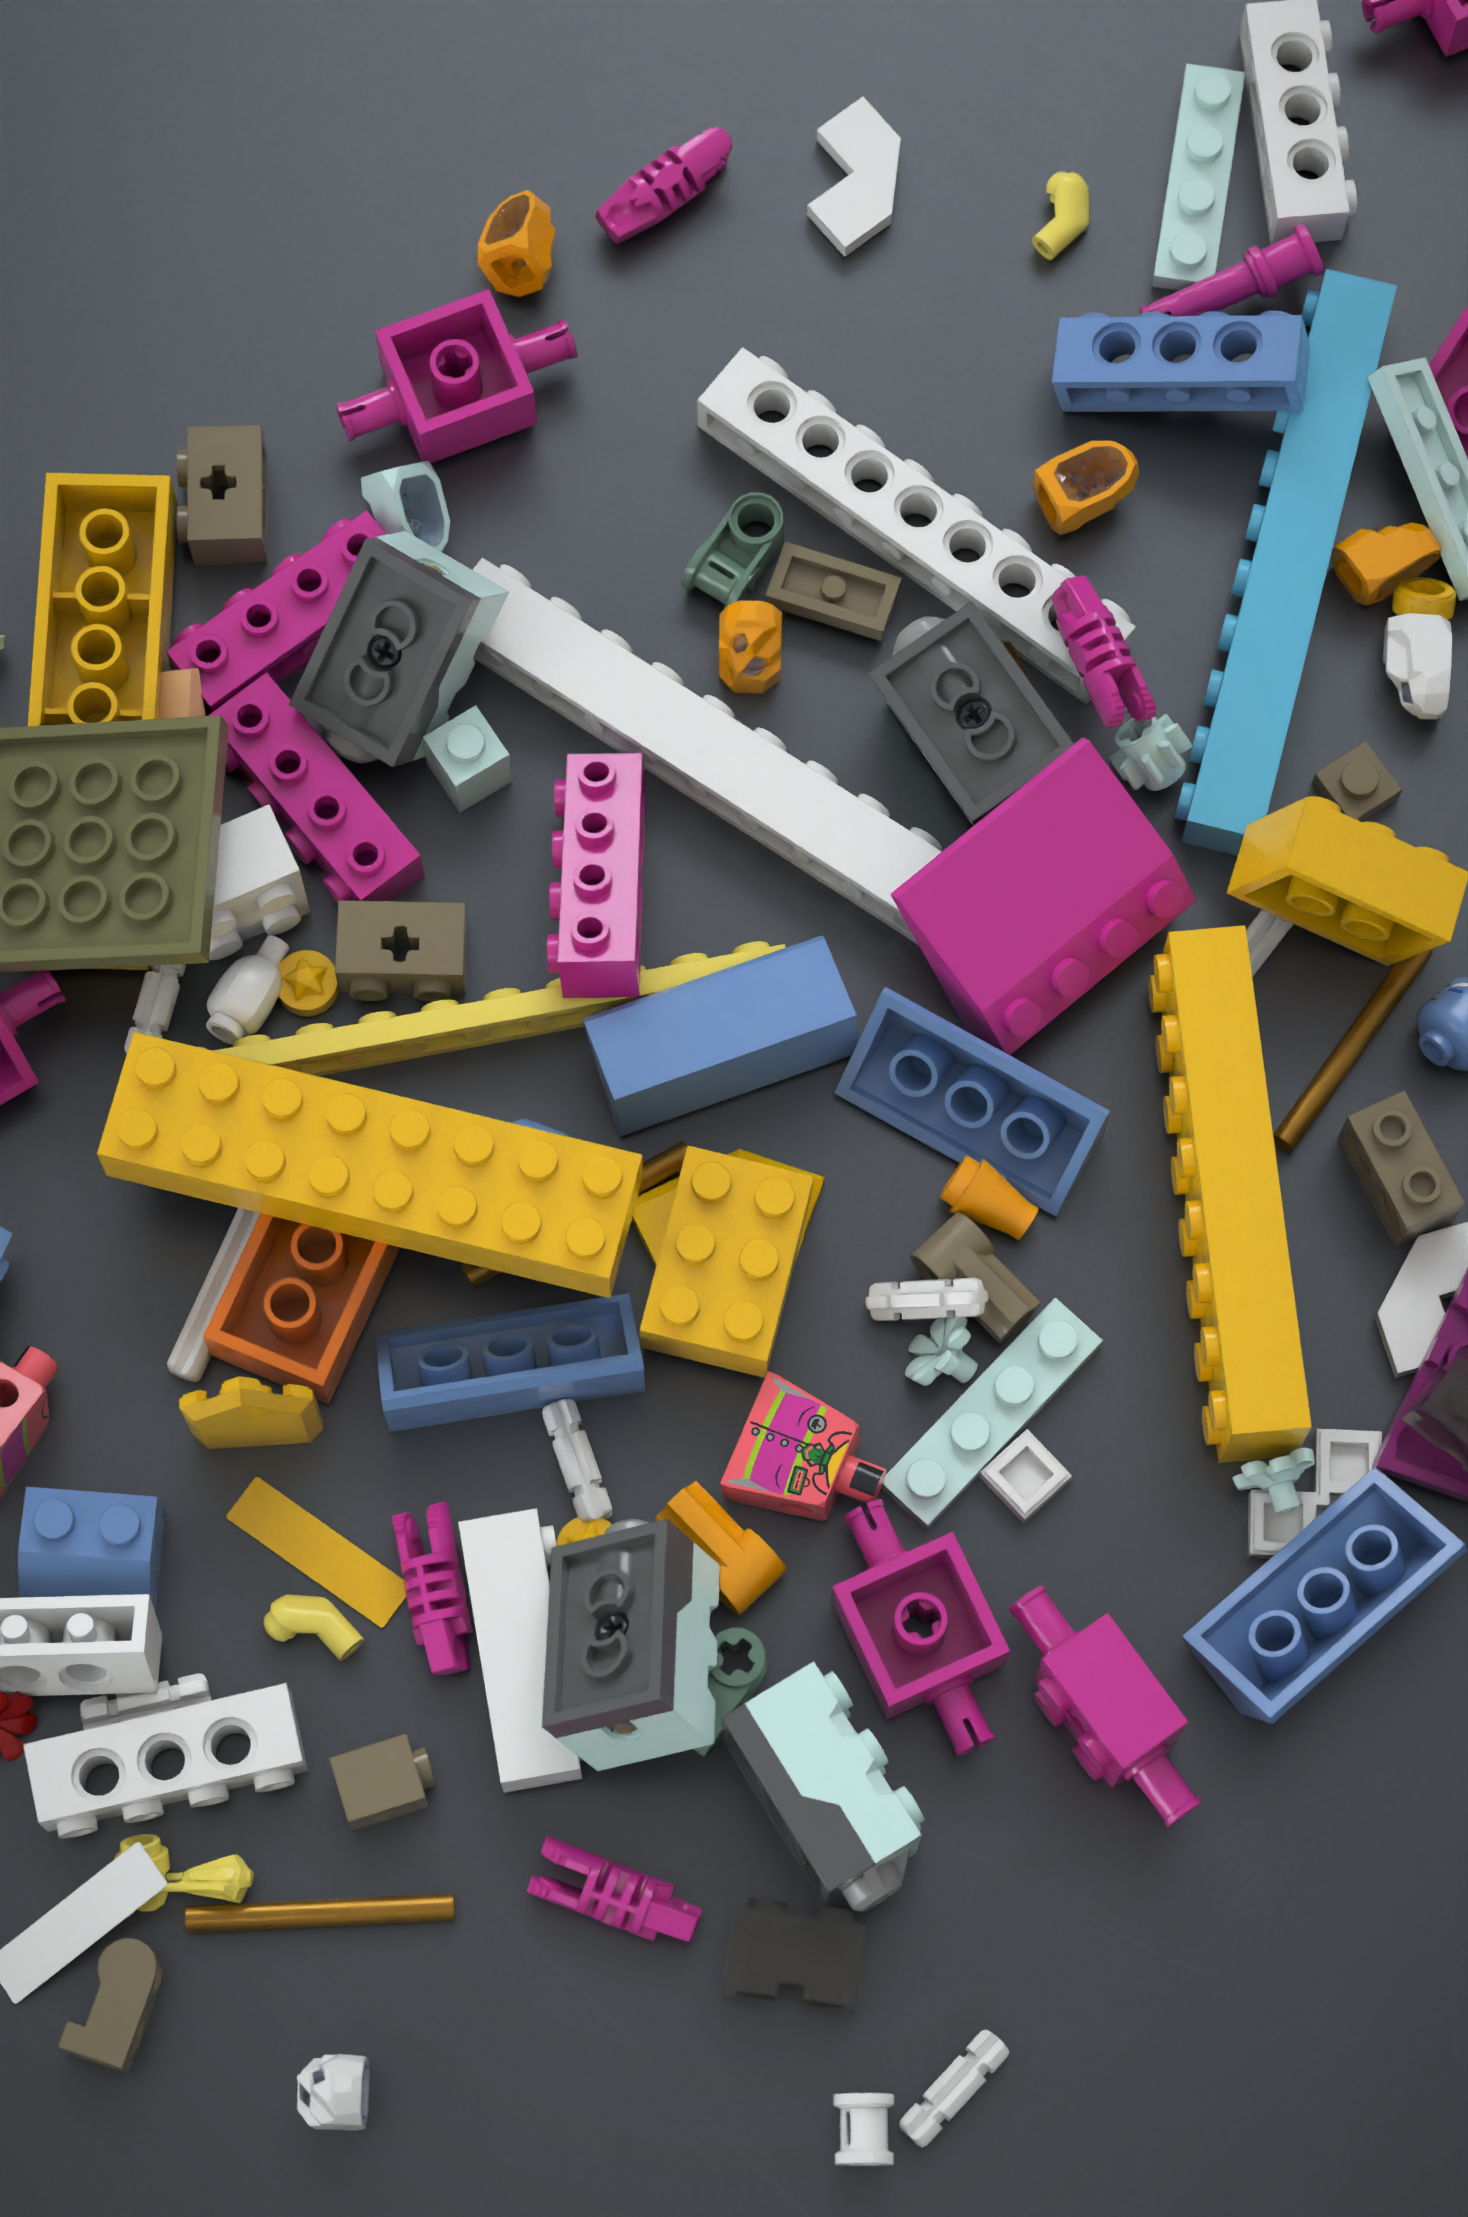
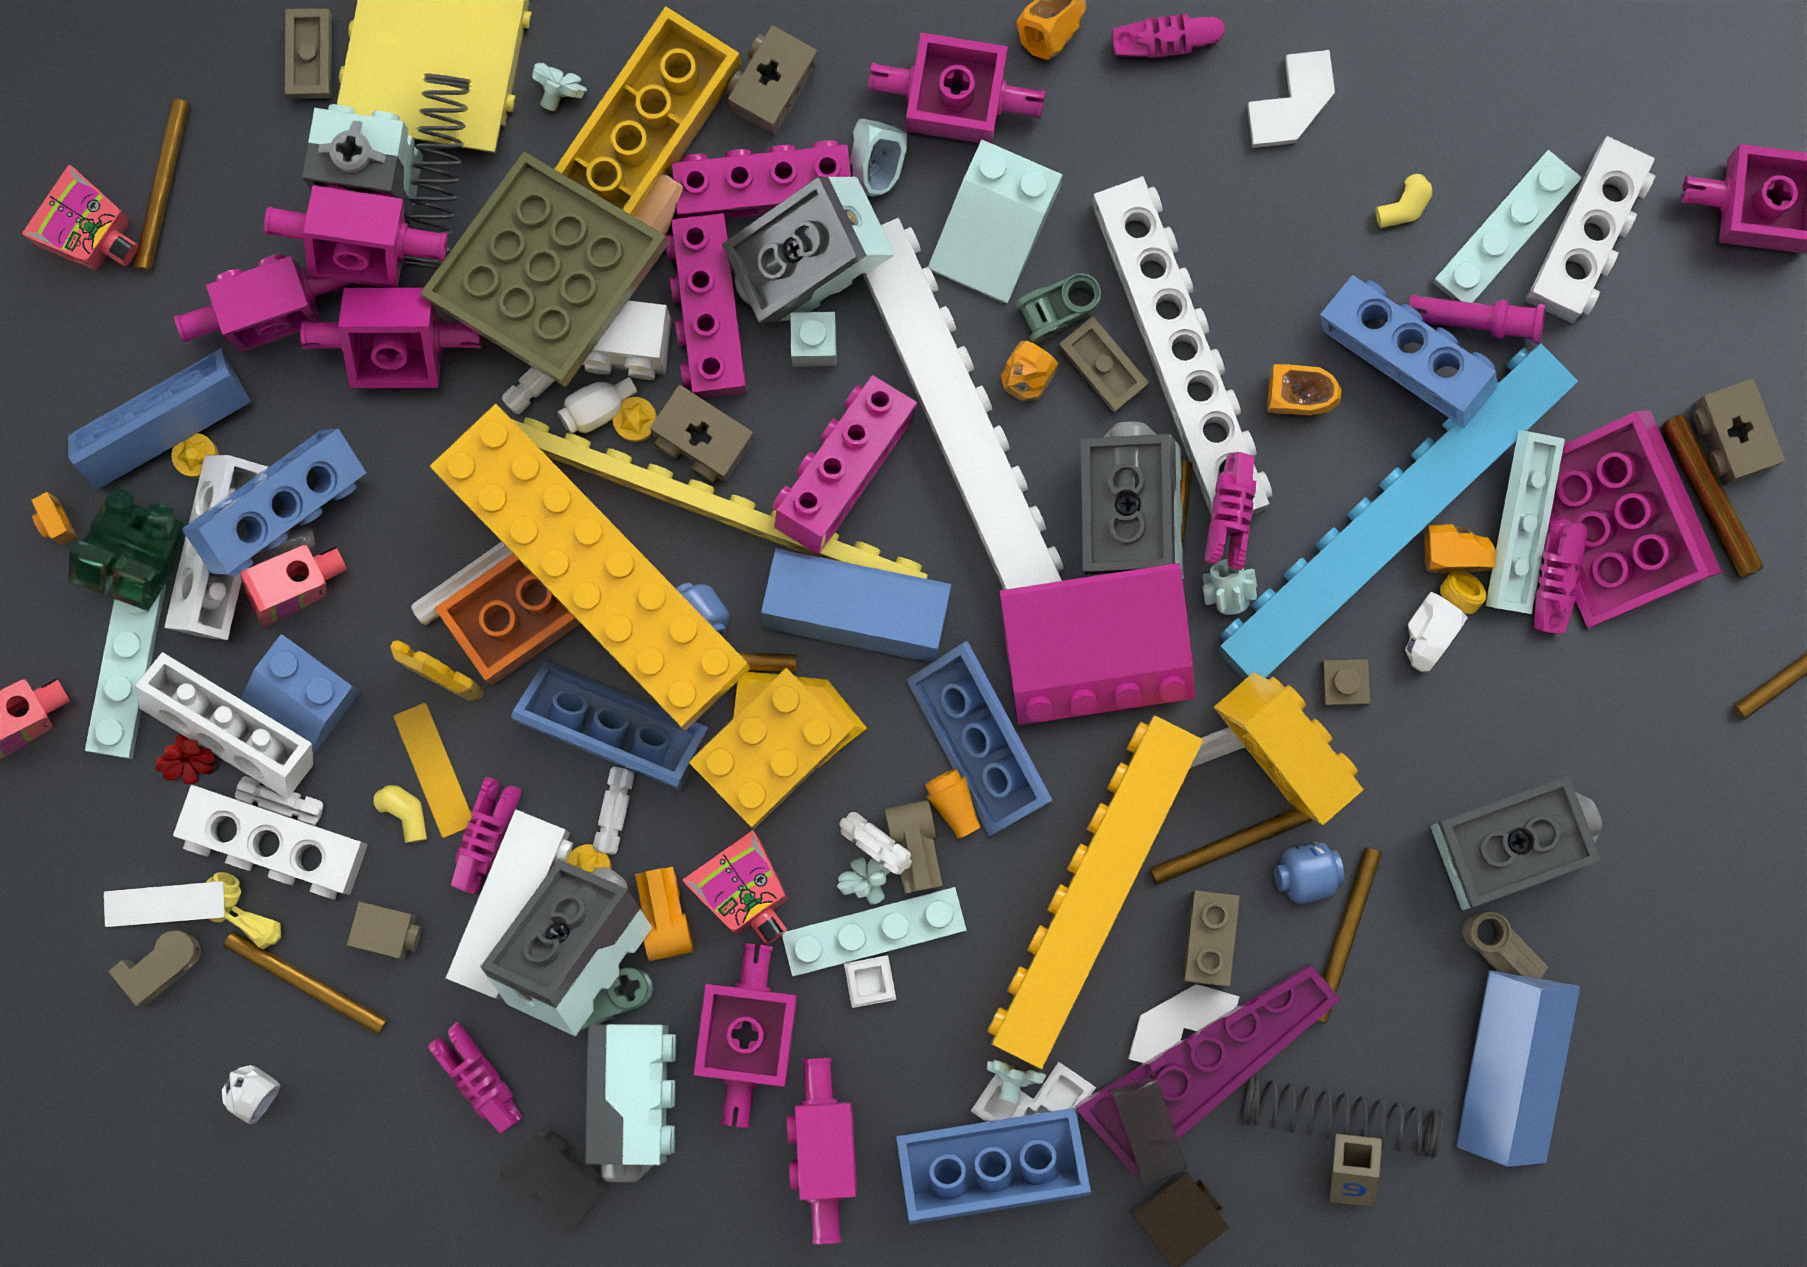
camera: 35 degrees right, 10 degrees up
none -> light aqua slope [928,140,1063,305]

